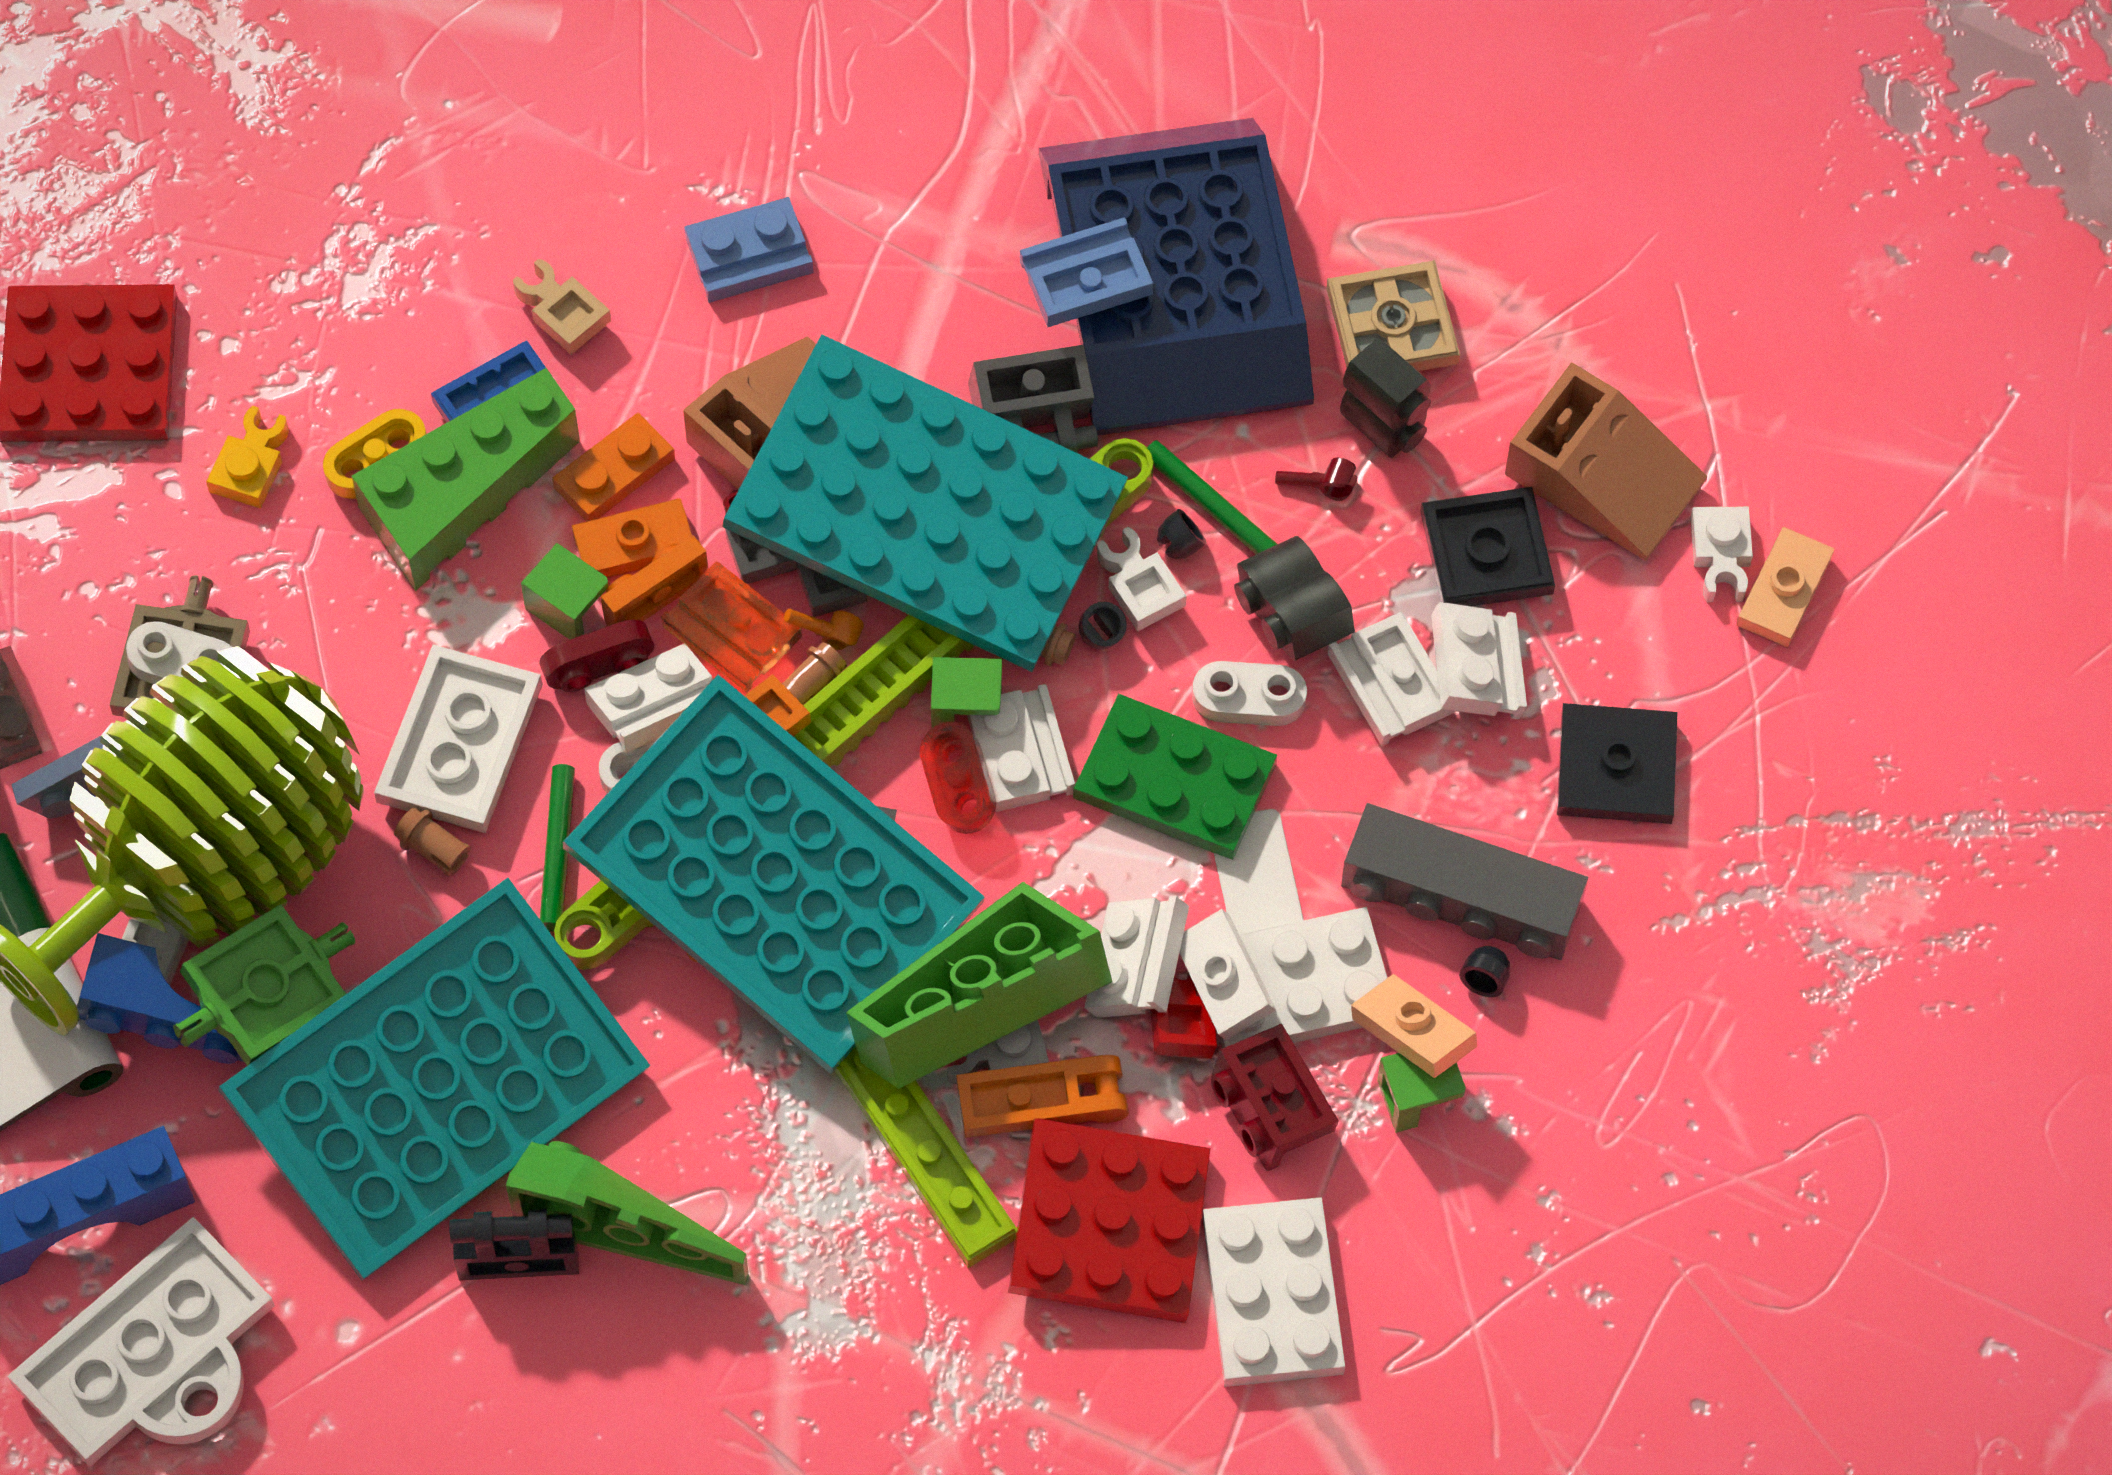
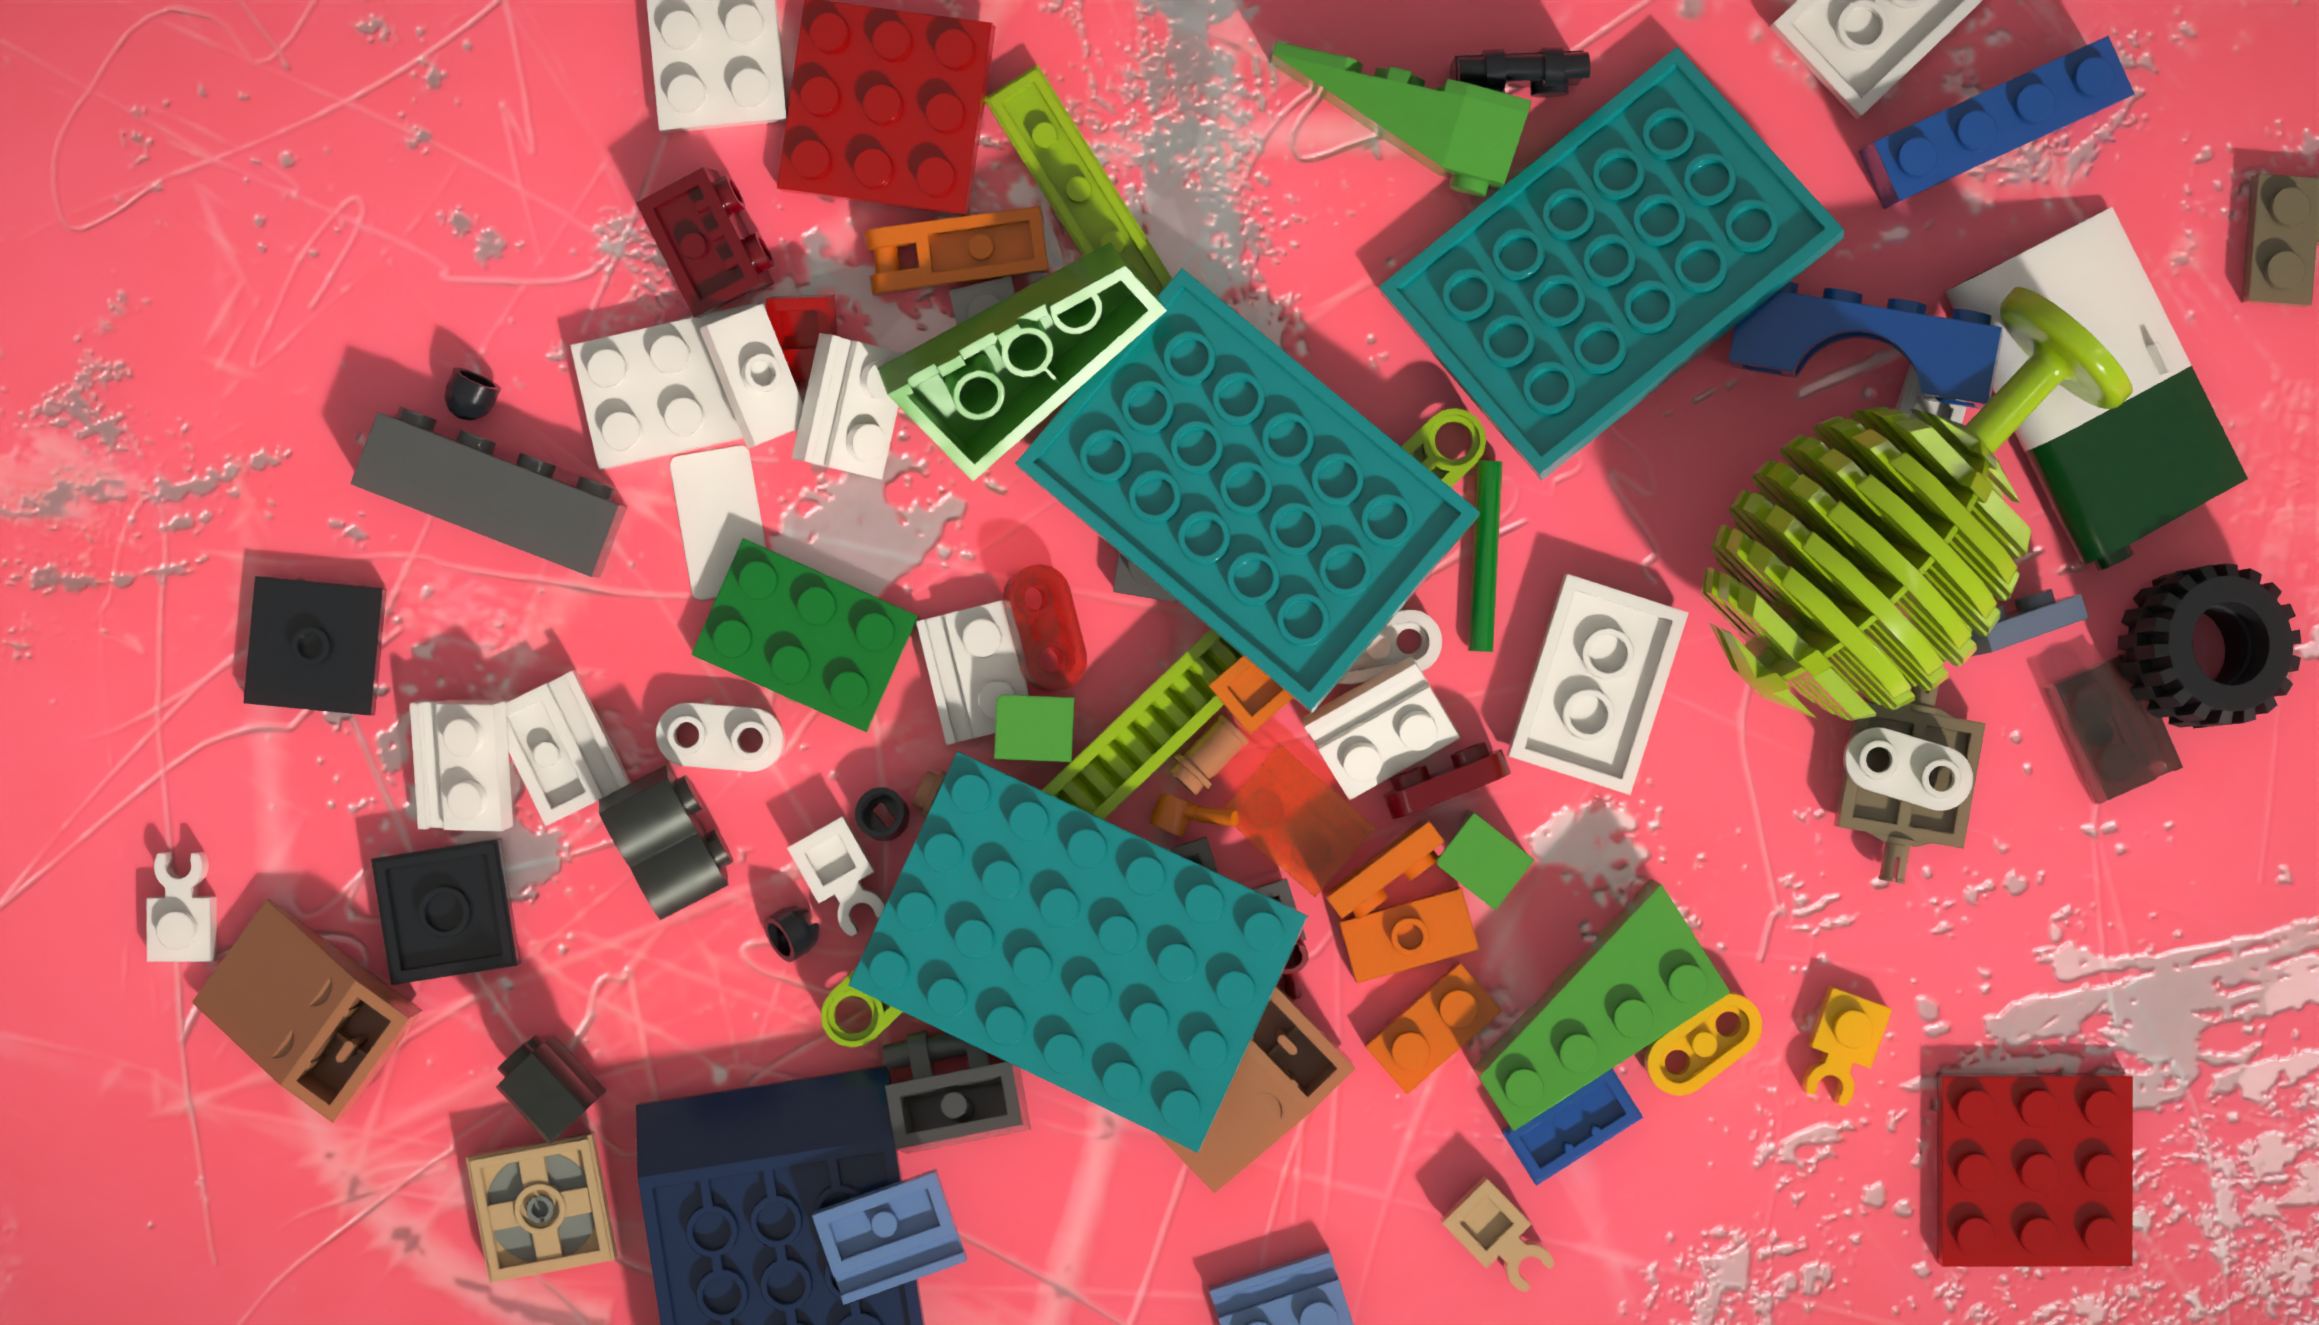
camera: 175 degrees right, 25 degrees up
bright green plate [173,904,355,1066] -> none
nougat pin [394,808,471,877] -> none
green bar [1147,440,1277,555] -> none
dark red hand [1275,457,1358,501] -> none
light nougat plate [1351,974,1477,1078] -> none
bright green panel [1377,1053,1466,1133] -> none
light nougat plate [1736,526,1835,647] -> none

